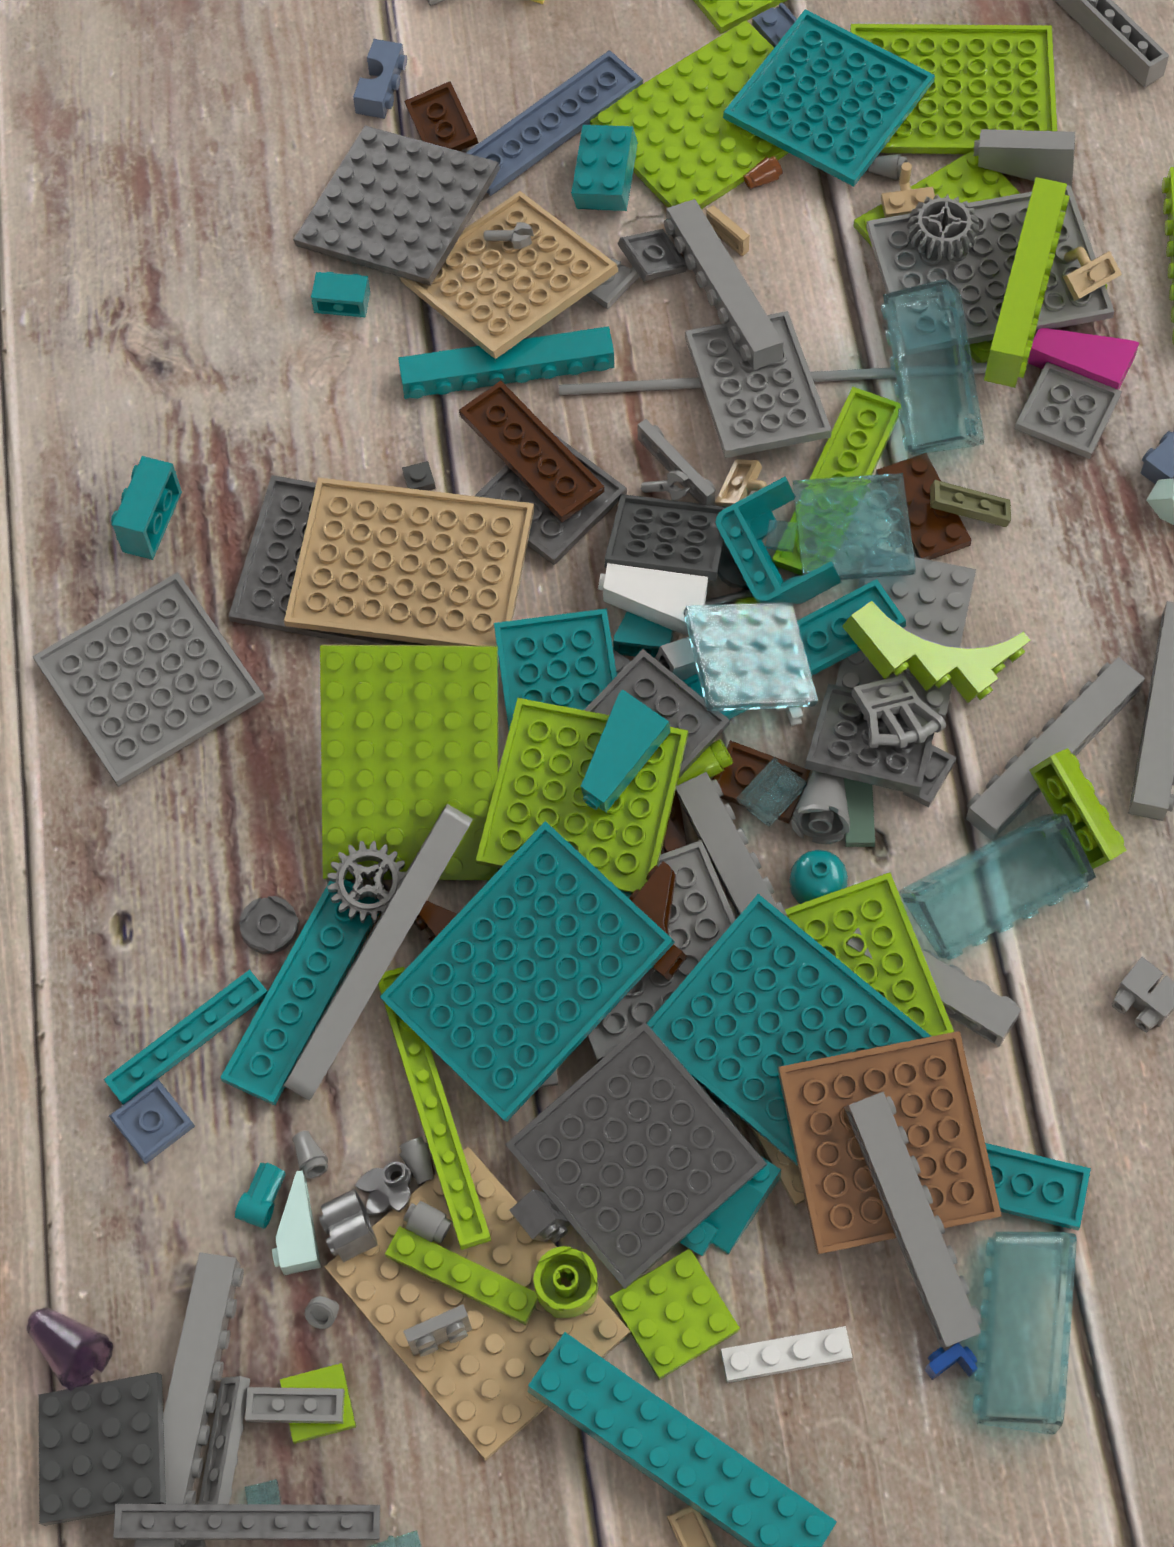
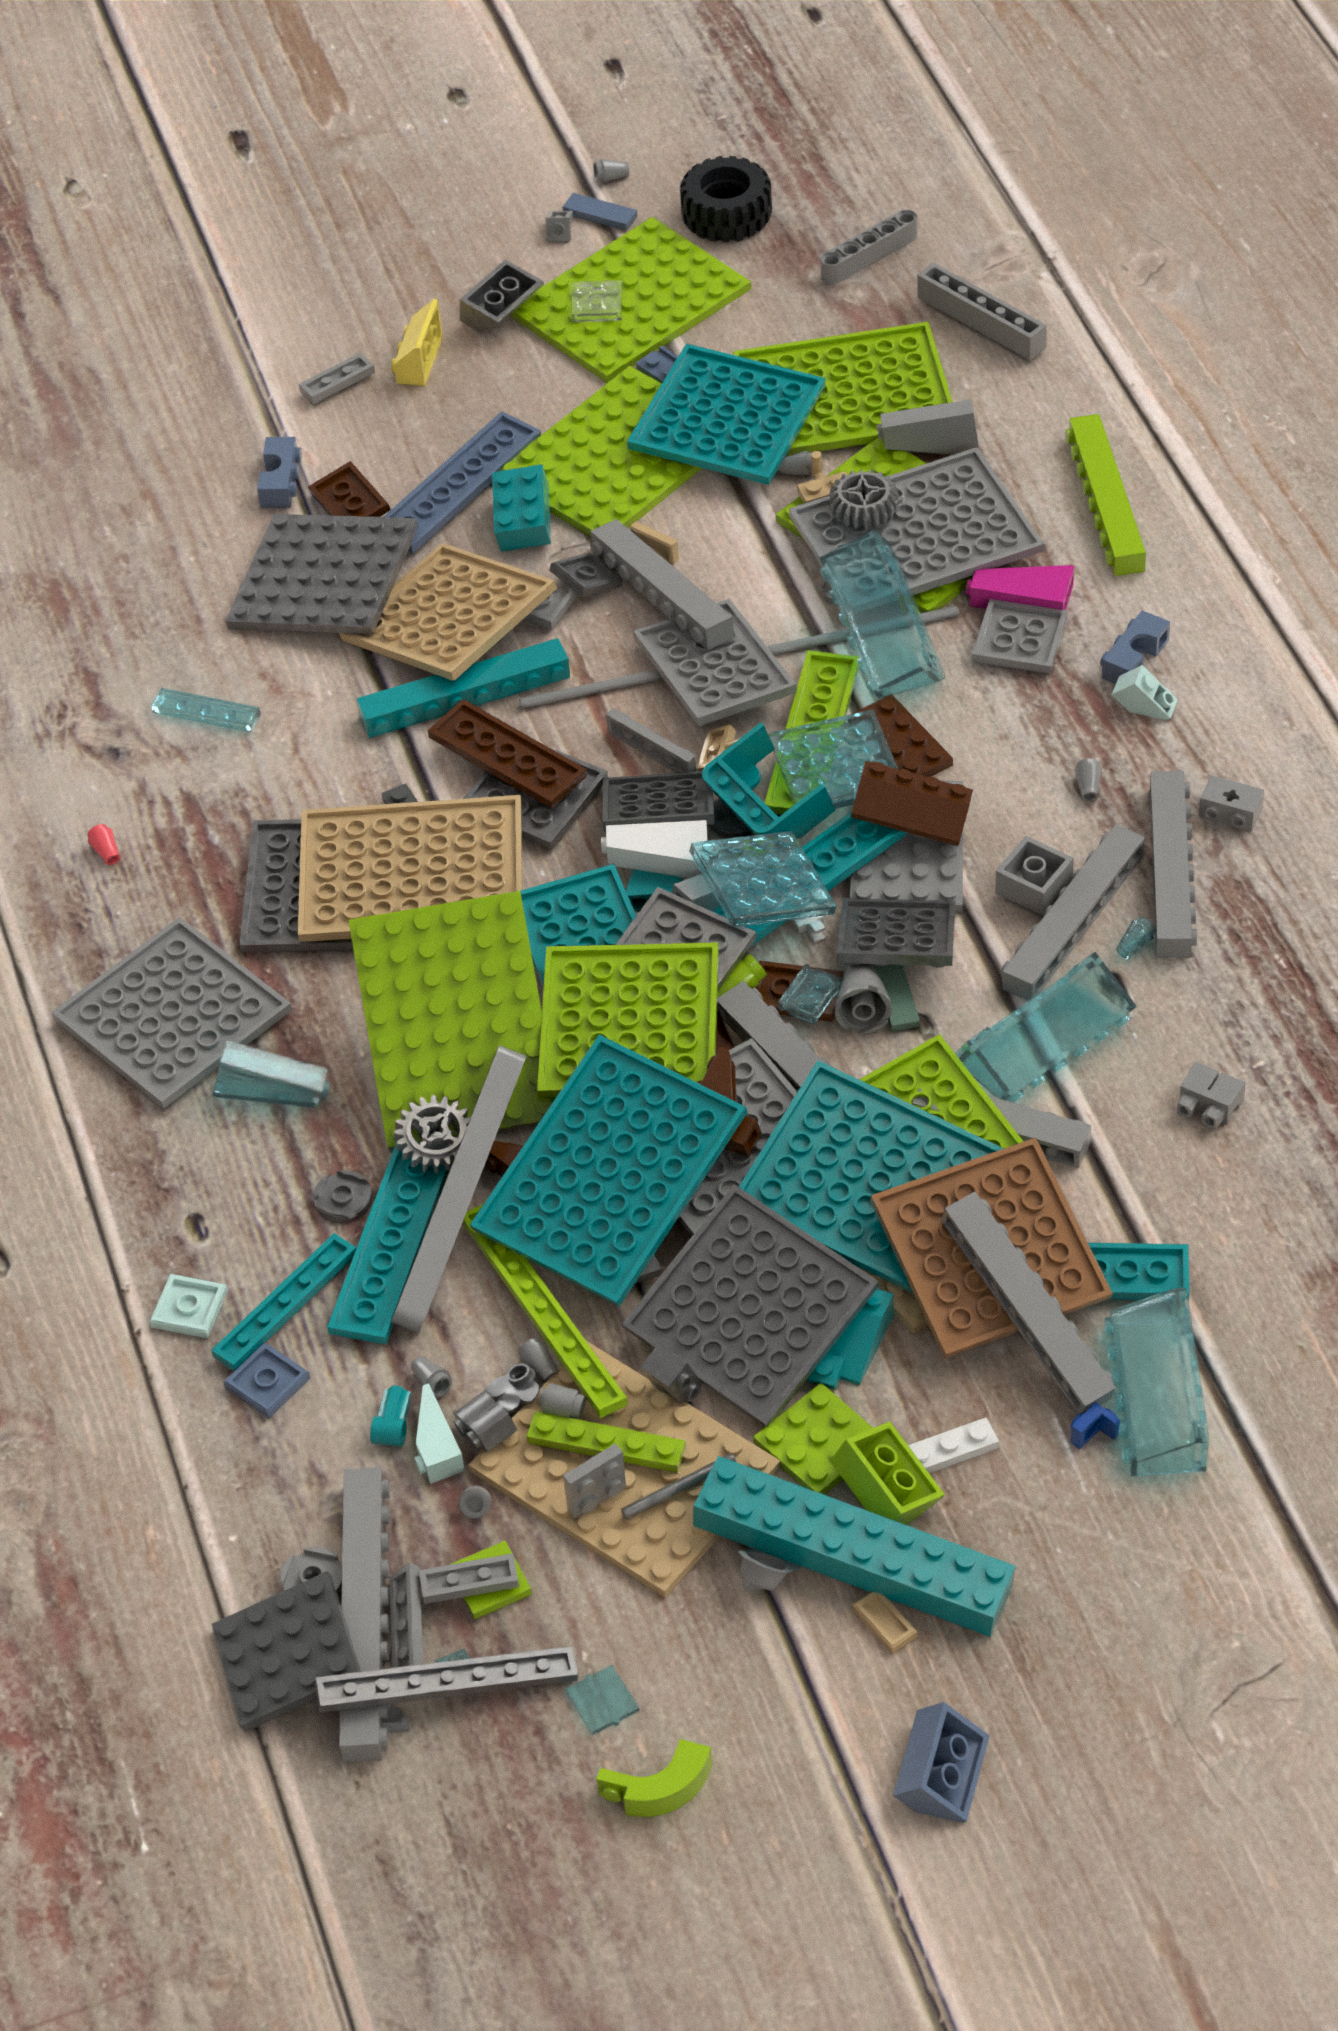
camera: 10 degrees left, 15 degrees down
clear purple cone [27,1307,113,1391] -> none
teal brick [111,456,182,560] -> none
teal brick [311,272,371,318] -> none
light grey bar [484,222,534,249] -> none
lime brick [533,1246,598,1318] -> none
teal slope [581,689,671,812] -> none
light grey bar [641,470,691,500] -> none
dark orange cone [743,156,783,190] -> none
clear light blue tile [766,520,797,552] -> none
teal cylinder [789,850,848,904] -> none
lime arch [842,601,1031,703] -> none
light grey plate [852,675,946,749] -> none
flat silver plate [903,745,957,807] -> none
olive plate [930,480,1011,527] -> none
lime brick [984,177,1070,388] -> none
lime slope [1029,748,1127,872] -> none
tan plate [1063,246,1122,301] -> none
none -> coral cone [87,824,121,865]
none -> light aqua tile [150,1274,228,1339]
none -> clear light blue tile [151,688,261,732]
none -> clear light blue slope [212,1040,330,1108]
none -> light grey plate [280,1547,342,1596]
none -> flat silver bar [621,1453,736,1520]
none -> light grey piece [739,1549,801,1592]
none -> lime slope [830,1421,945,1525]
none -> reddish brown slope [850,760,973,846]
none -> light grey brick [995,836,1074,916]
none -> light grey cone [1074,758,1102,801]
none -> clear light blue cone [1116,917,1156,959]

